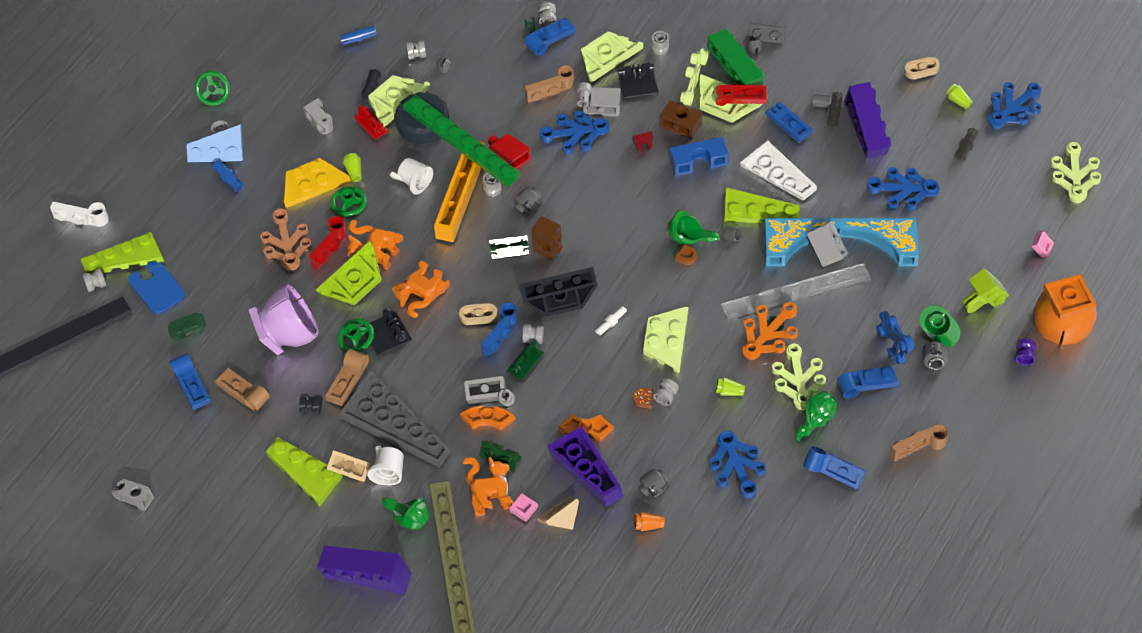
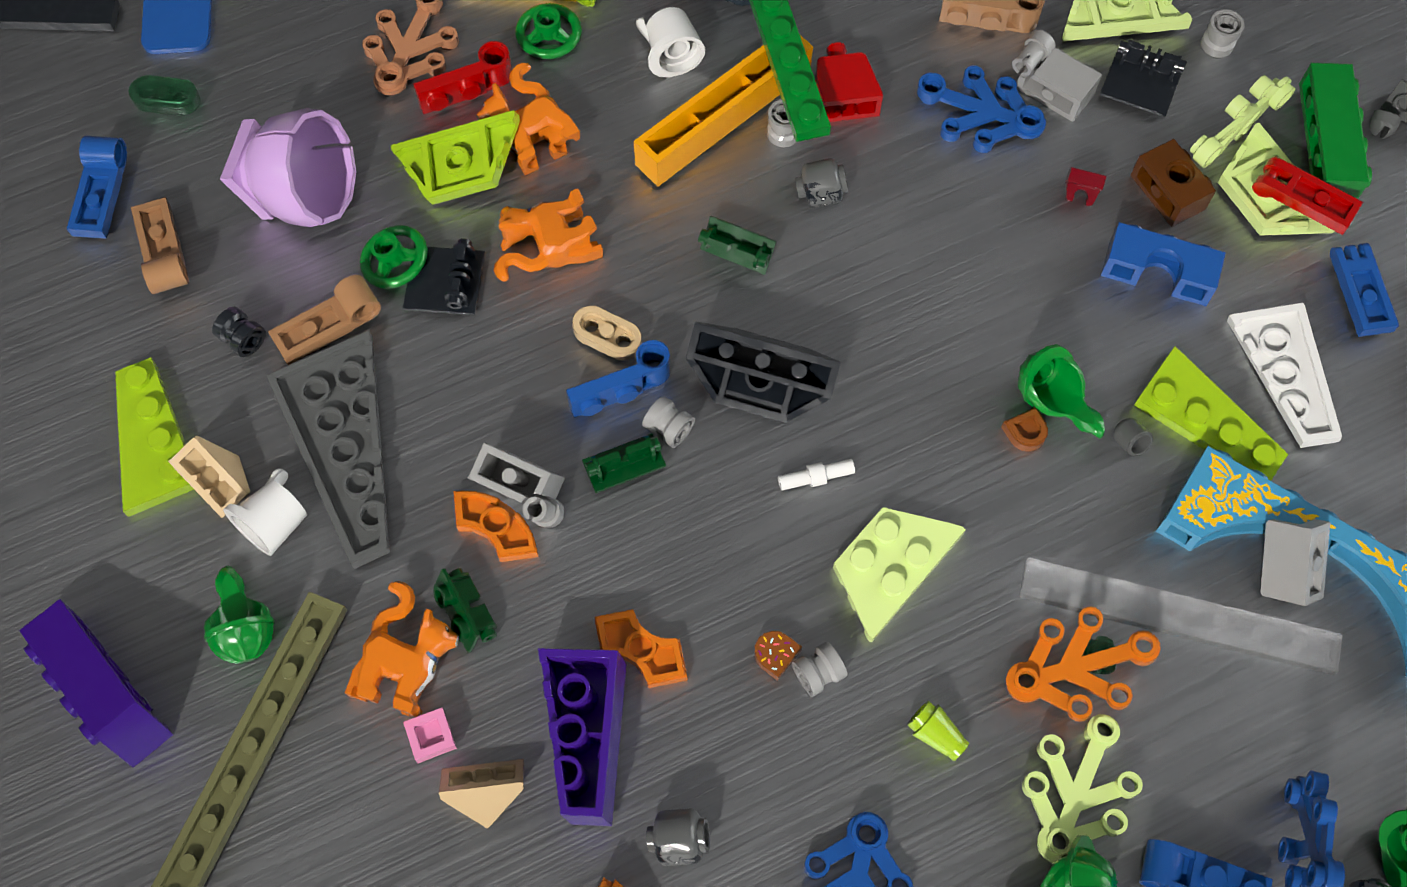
camera: 30 degrees right, 10 degrees up
reddish brown brick [531,216,563,260] -> none

